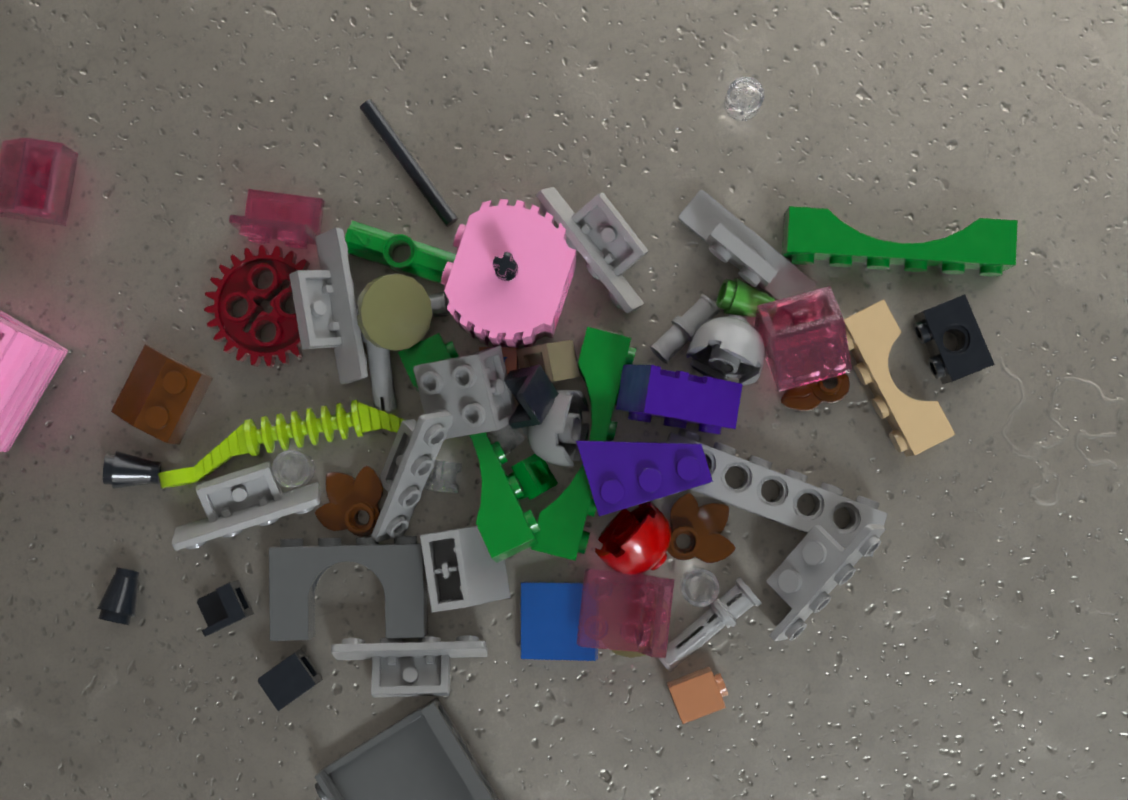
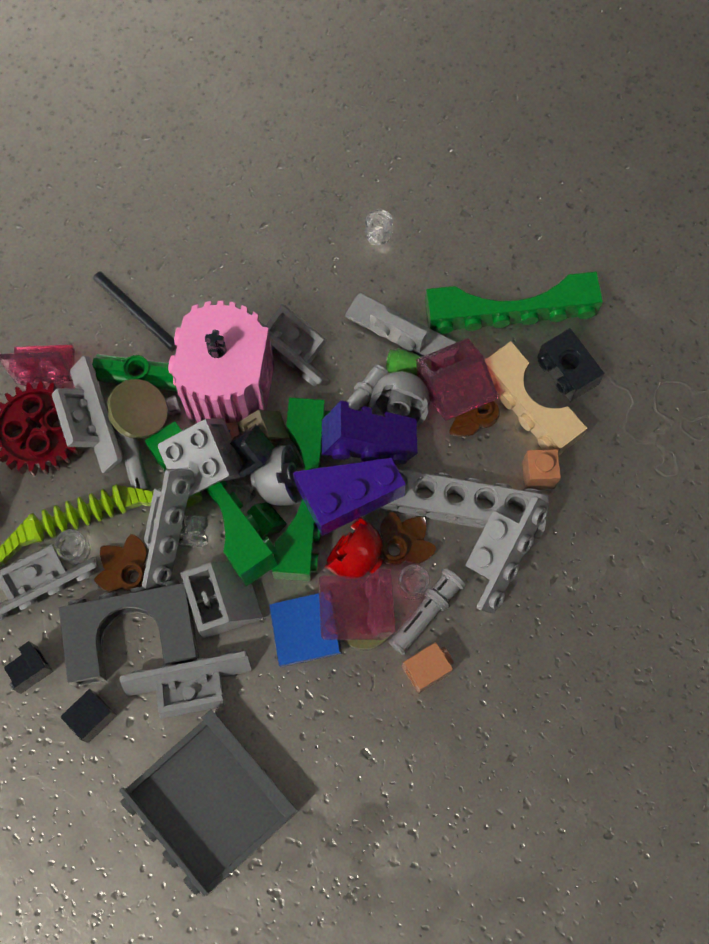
camera: 15 degrees left, 15 degrees down
none -> nougat brick [522,449,561,490]

